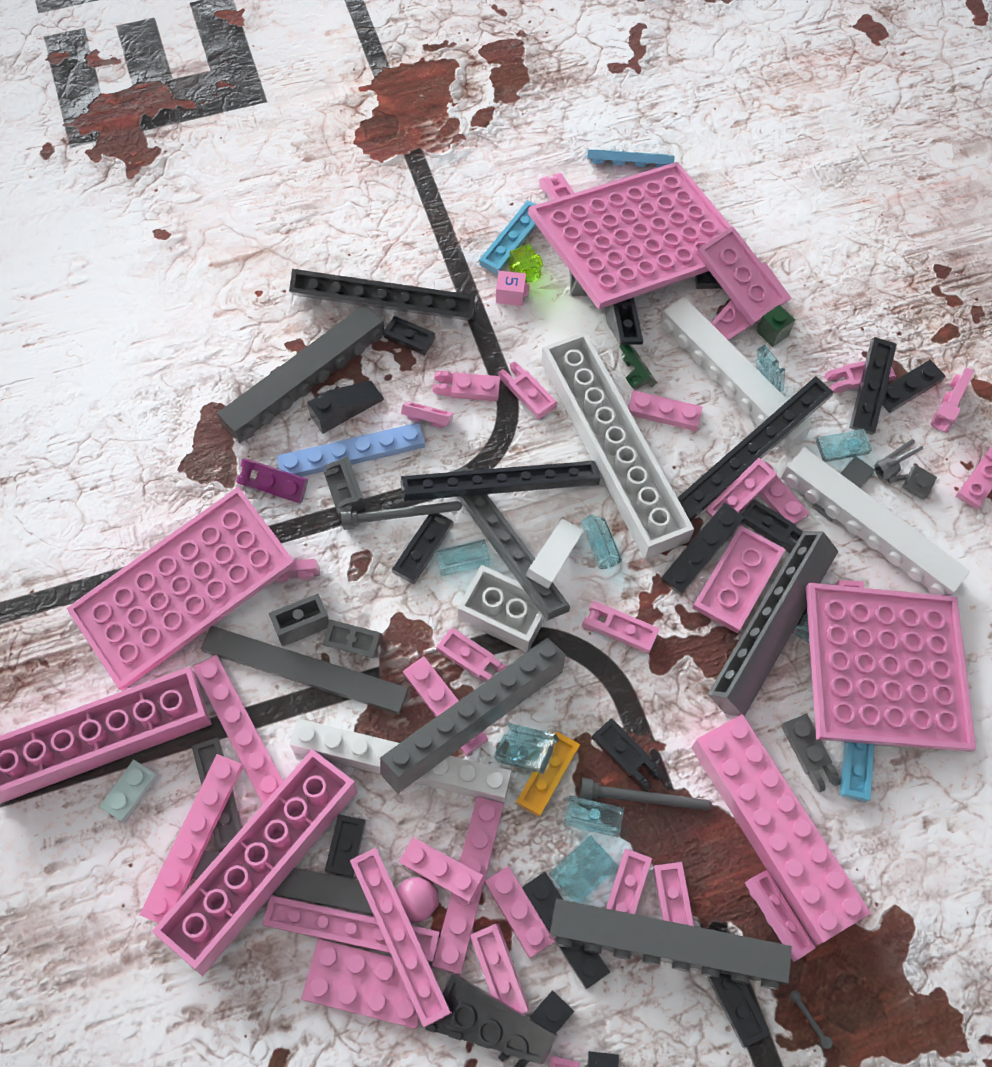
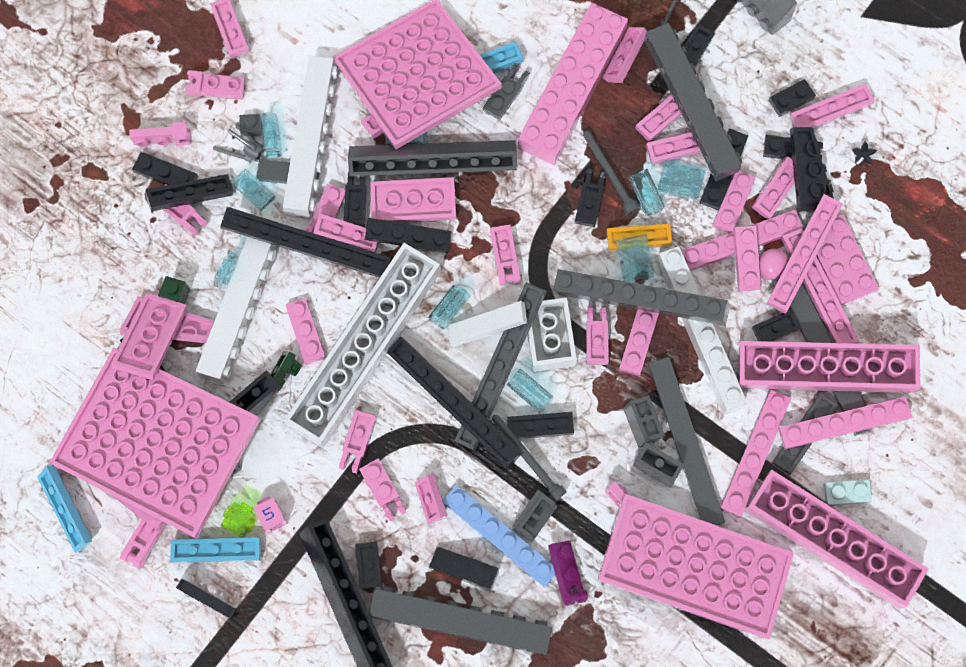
camera: 120 degrees left, 10 degrees up
none -> black beam [175,578,237,619]
none -> clear light blue brick [261,112,283,159]

